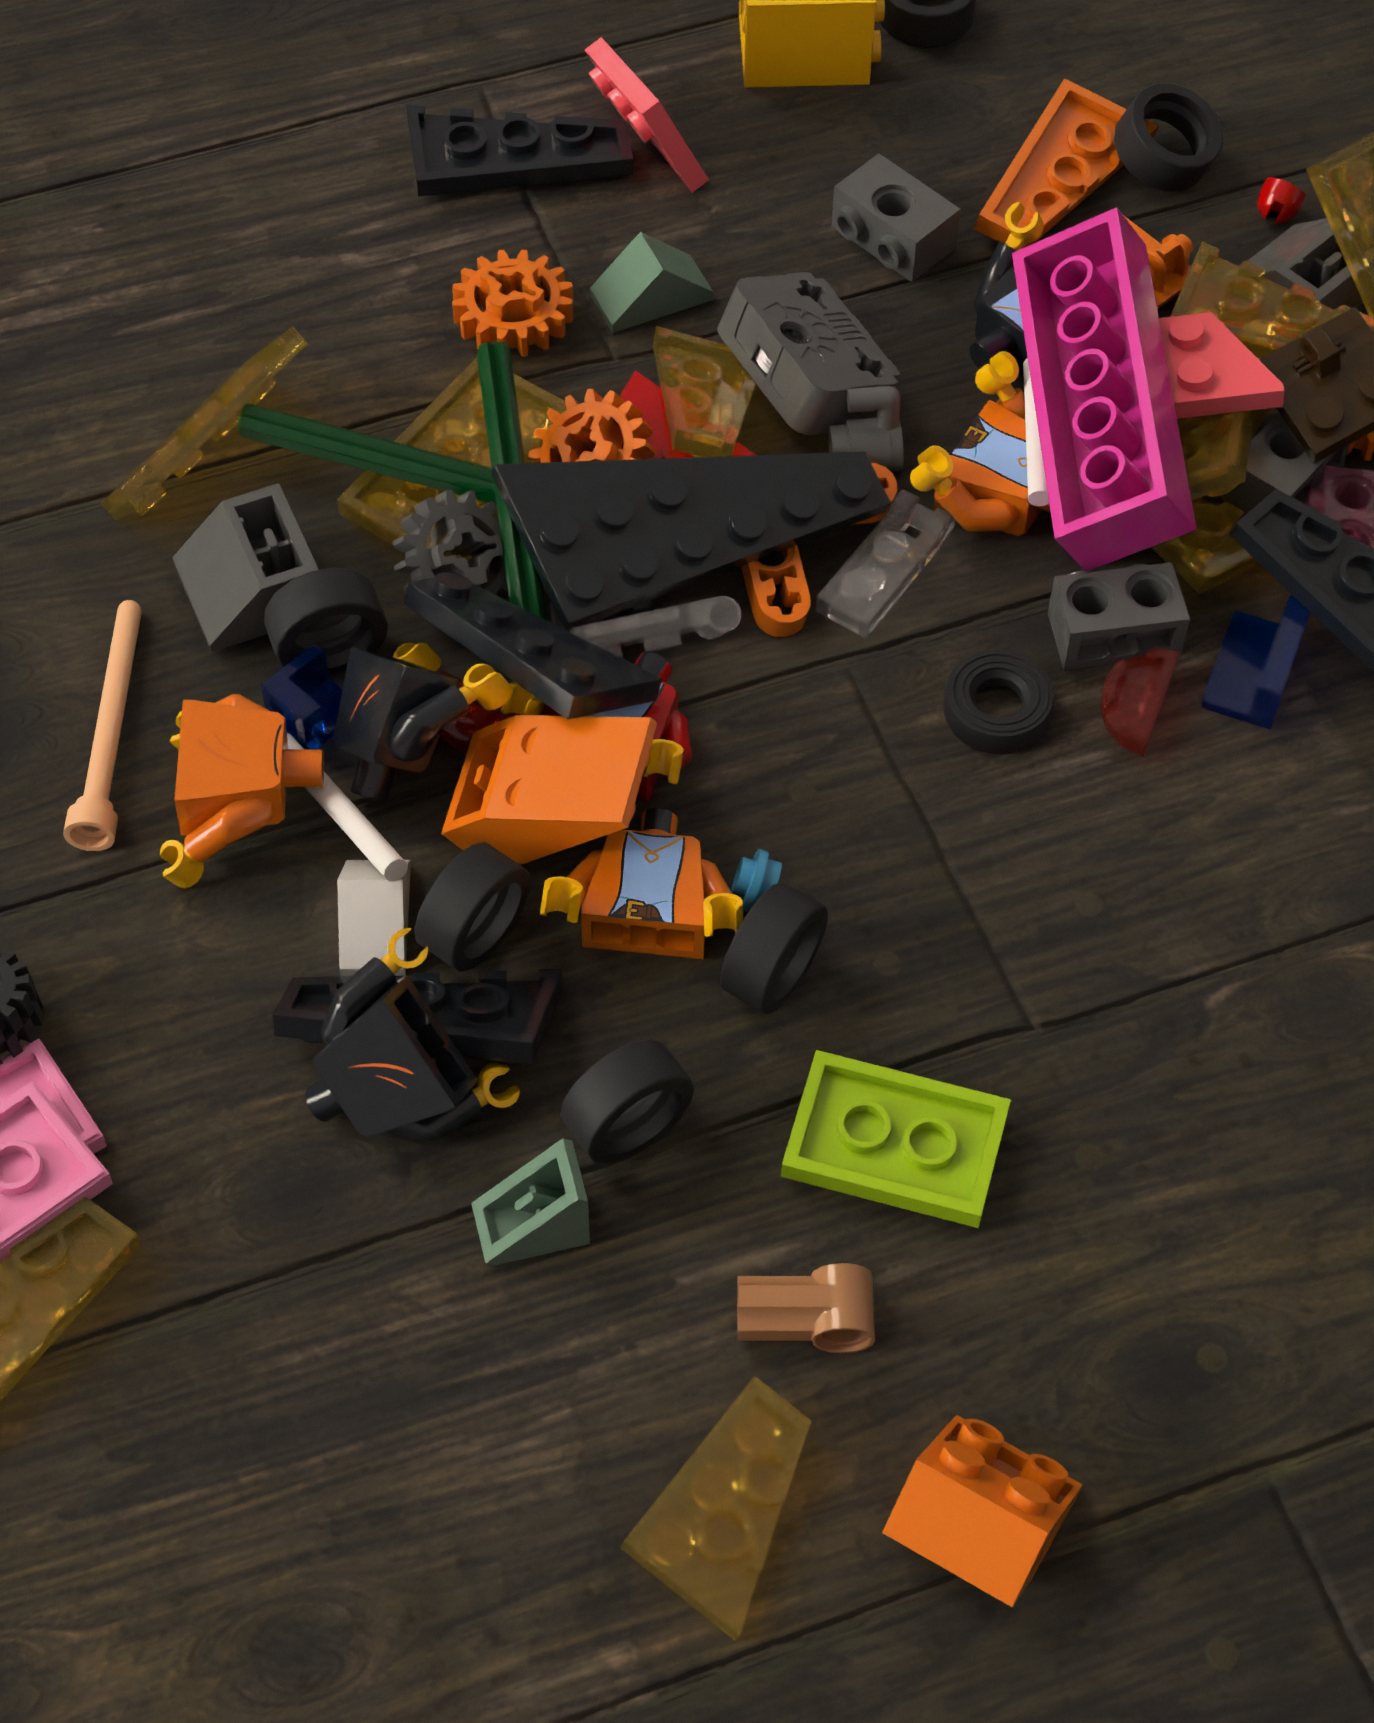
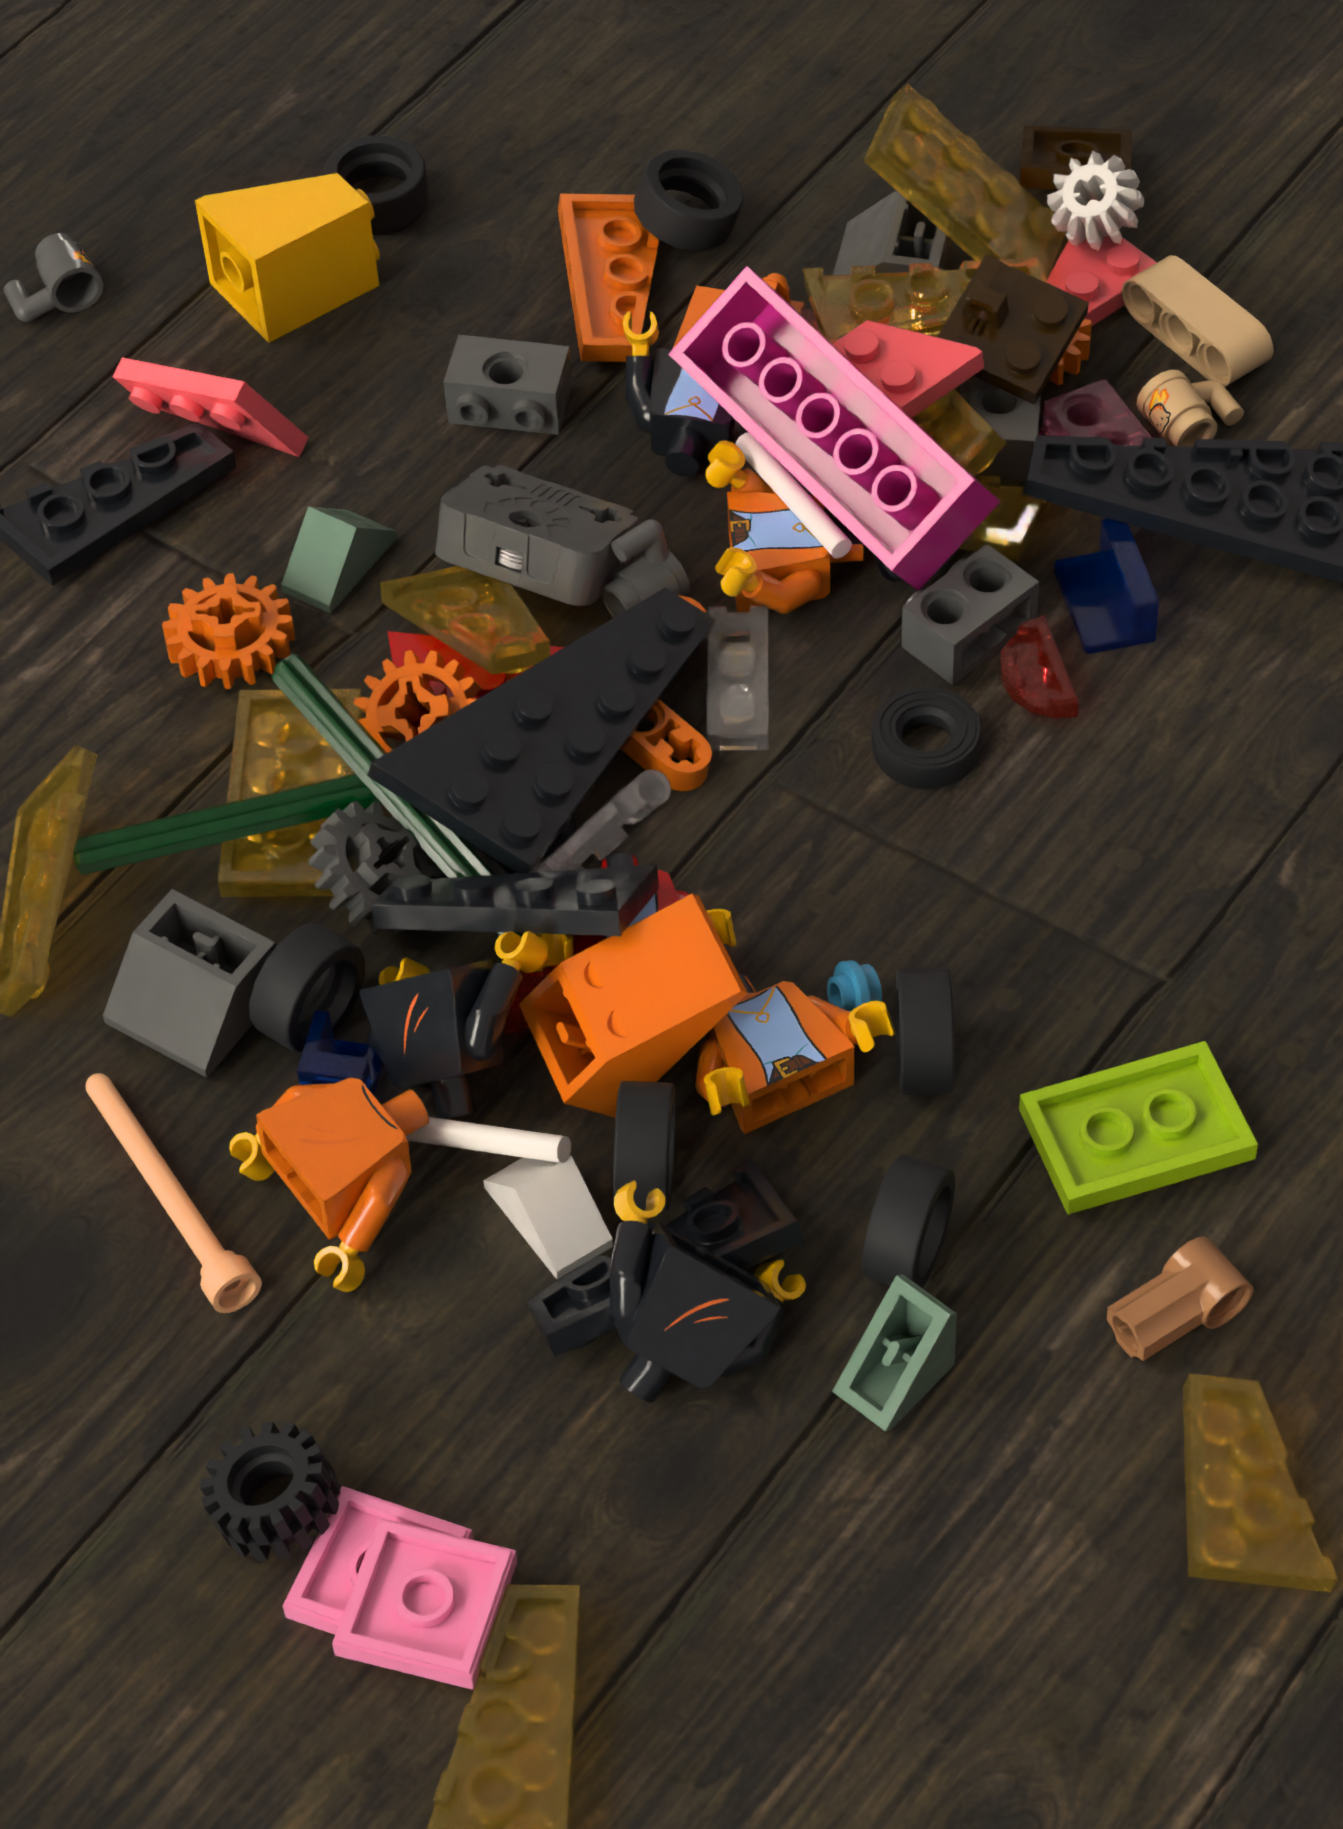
camera: 30 degrees left, 5 degrees down
red hinge [1257,177,1306,224] -> none

